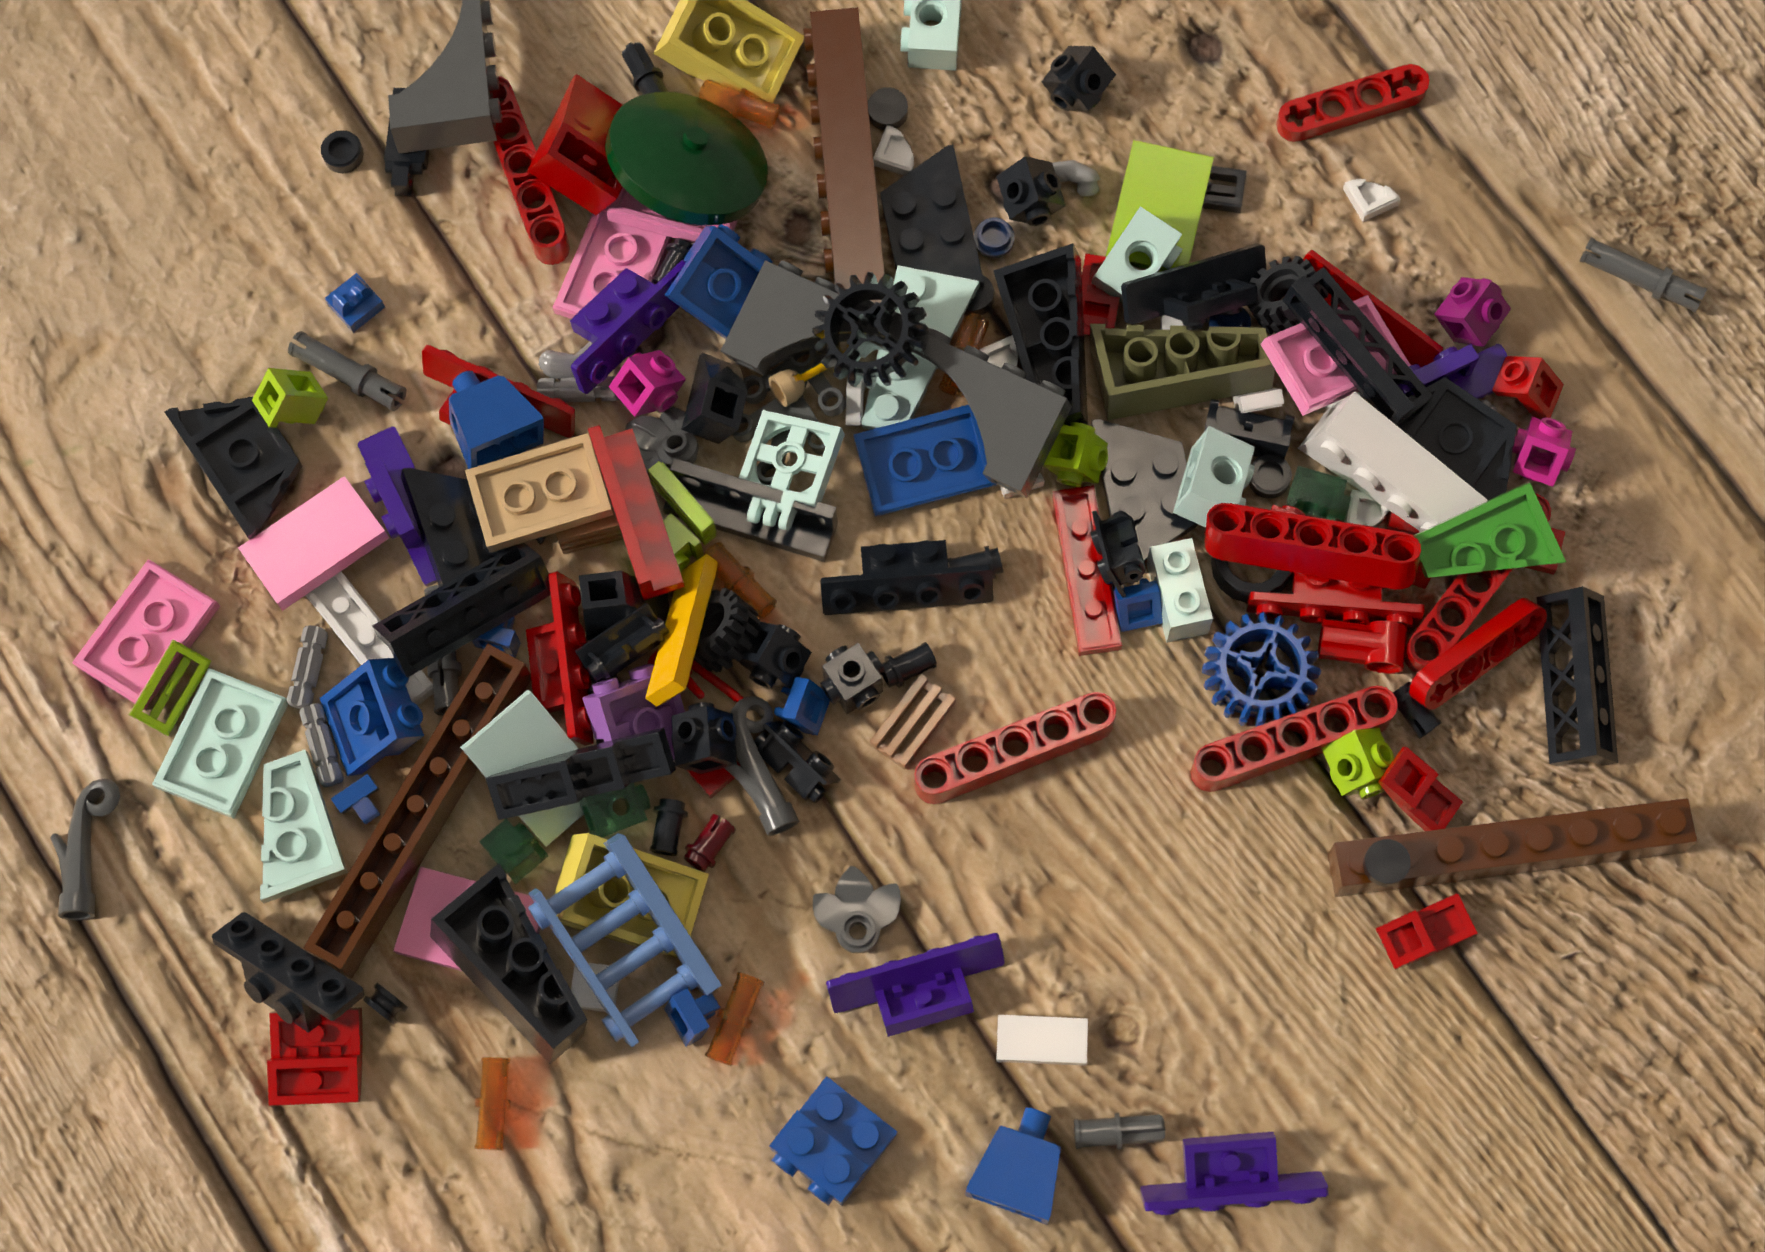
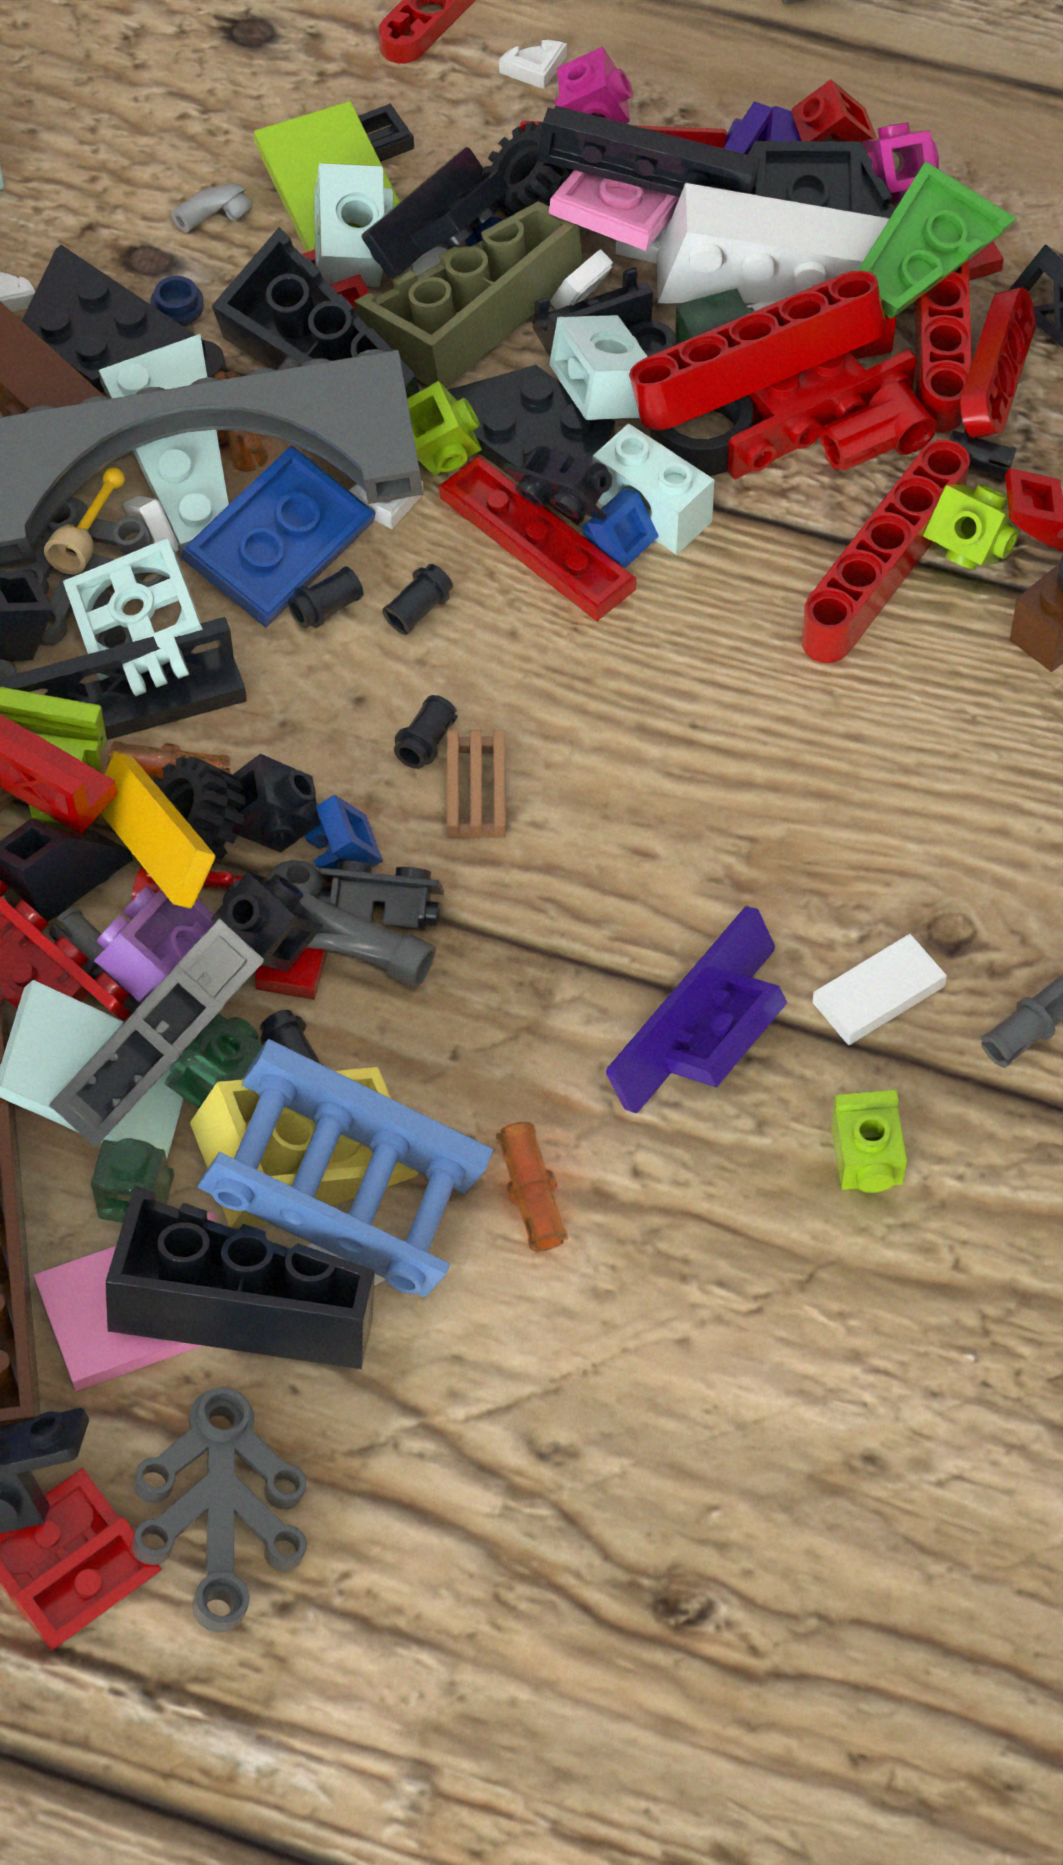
camera: 40 degrees left, 15 degrees down
black bush [363,983,408,1025] -> none
clear orange pin [474,1057,511,1151] -> none
black hinge [575,603,669,683] -> none
blue tile [664,988,721,1047] -> none
dark red pin [683,814,736,872] -> none
blue plate [769,1076,898,1206] -> none
black gear [812,272,929,389] -> none
dark grey plate [813,866,901,954] -> none
black bracket [820,540,994,615] -> none
black brick [820,643,885,714] -> none
red beam [914,692,1117,805] -> none
blue torso [965,1107,1061,1225] -> none
black brick [996,156,1066,226] -> none
black brick [1041,46,1116,111] -> none
blue gear [1202,612,1321,727] -> none
magenta brick [1434,277,1511,347] -> none
none -> dark grey plant [132,1387,307,1633]
none -> black pin [288,566,364,628]
none -> dark pink brick [555,46,633,124]
none -> lime brick [831,1089,907,1193]

